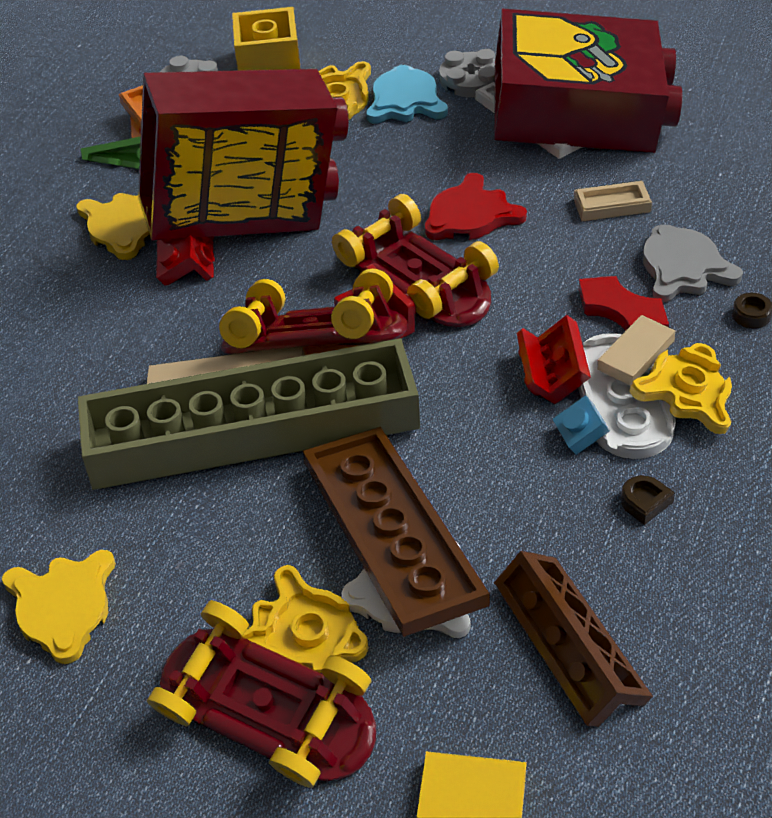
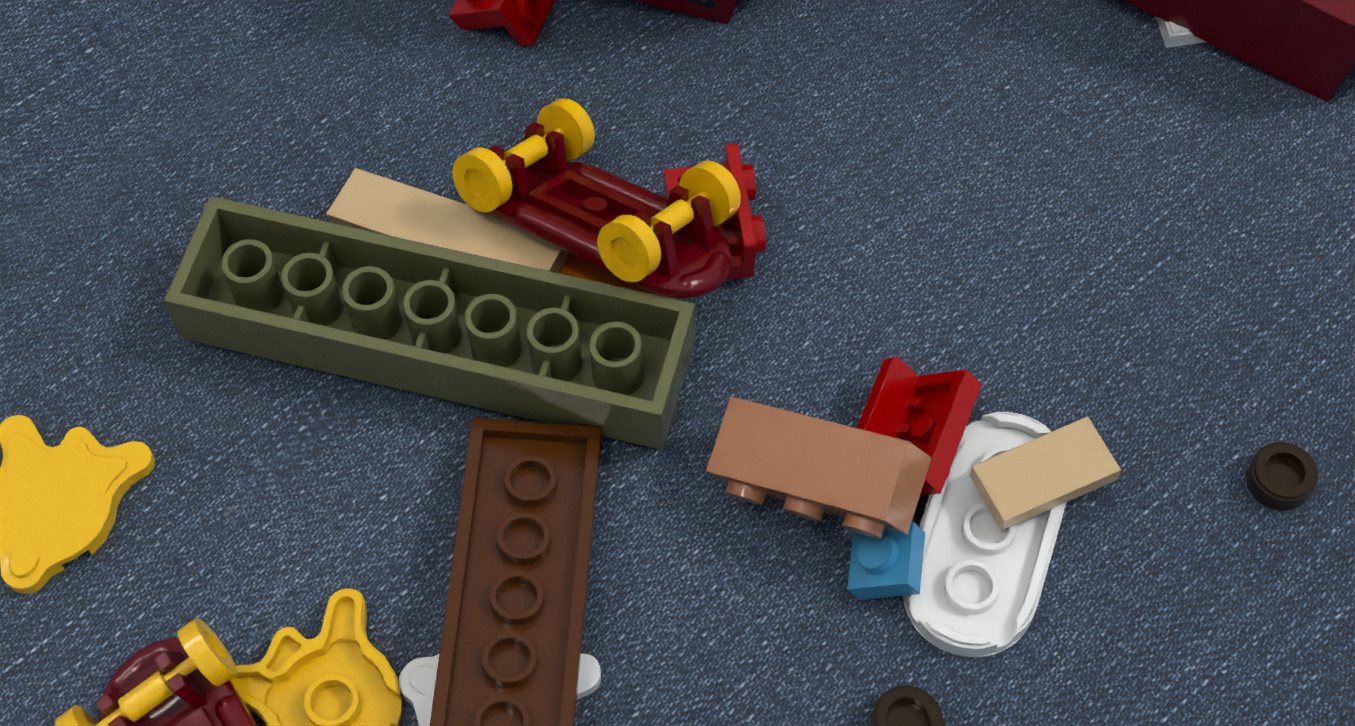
camera: 25 degrees right, 15 degrees up
dark red piece [332,194,499,327] -> none
red tile [425,173,527,240] -> none
tan tile [574,181,652,221] -> none
red tile [578,276,669,331] -> none
yellow tile [629,343,732,434] -> none
light grey tile [643,225,743,303] -> none
none -> nougat brick [706,396,932,539]

